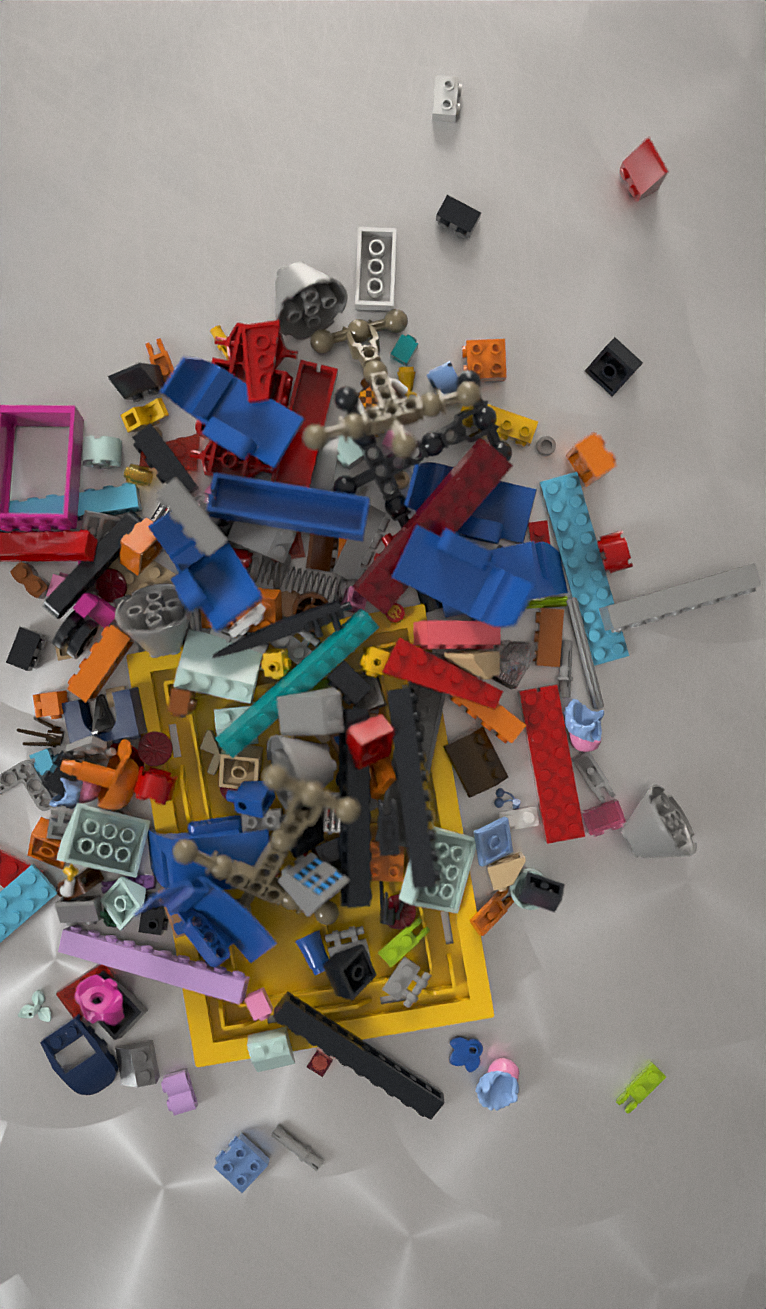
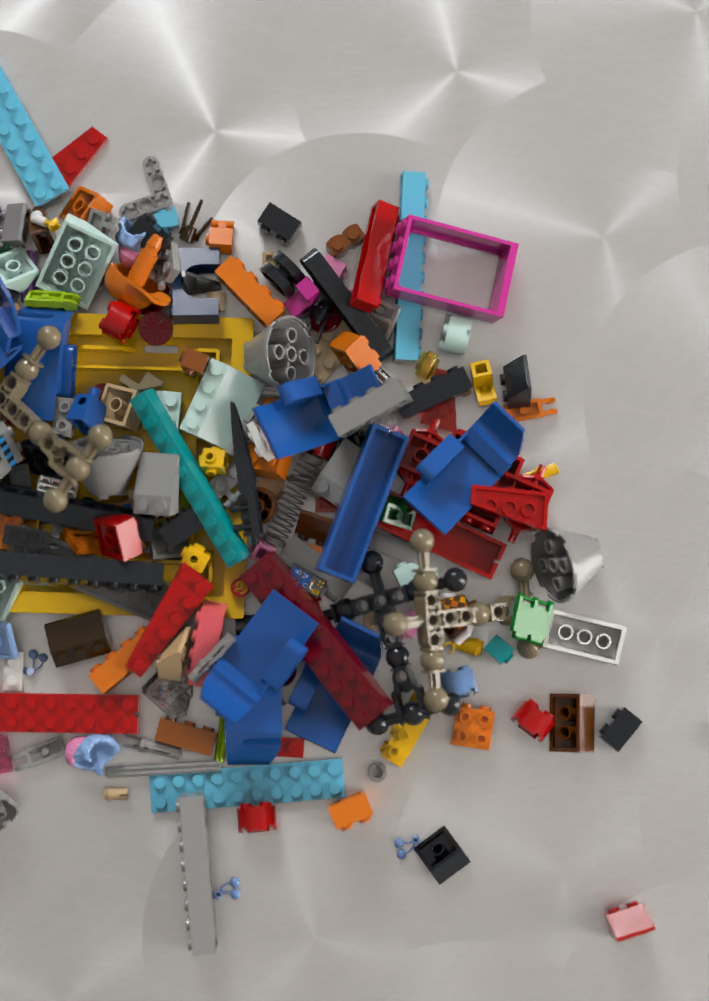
camera: 95 degrees right, 5 degrees down
none -> lime hinge [24,290,81,311]
none -> tan pin [104,786,128,802]
none -> light grey pin [188,632,237,684]
none -> medium blue piece [214,877,240,900]
none -> tile [290,563,327,598]
none -> black plant [299,301,332,344]
none -> dark green slope [378,494,417,531]
none -> medium blue piece [394,834,420,860]
none -> plate [509,592,554,645]
none -> red brick [511,699,555,743]
none -> reddish brown slope [549,693,595,753]

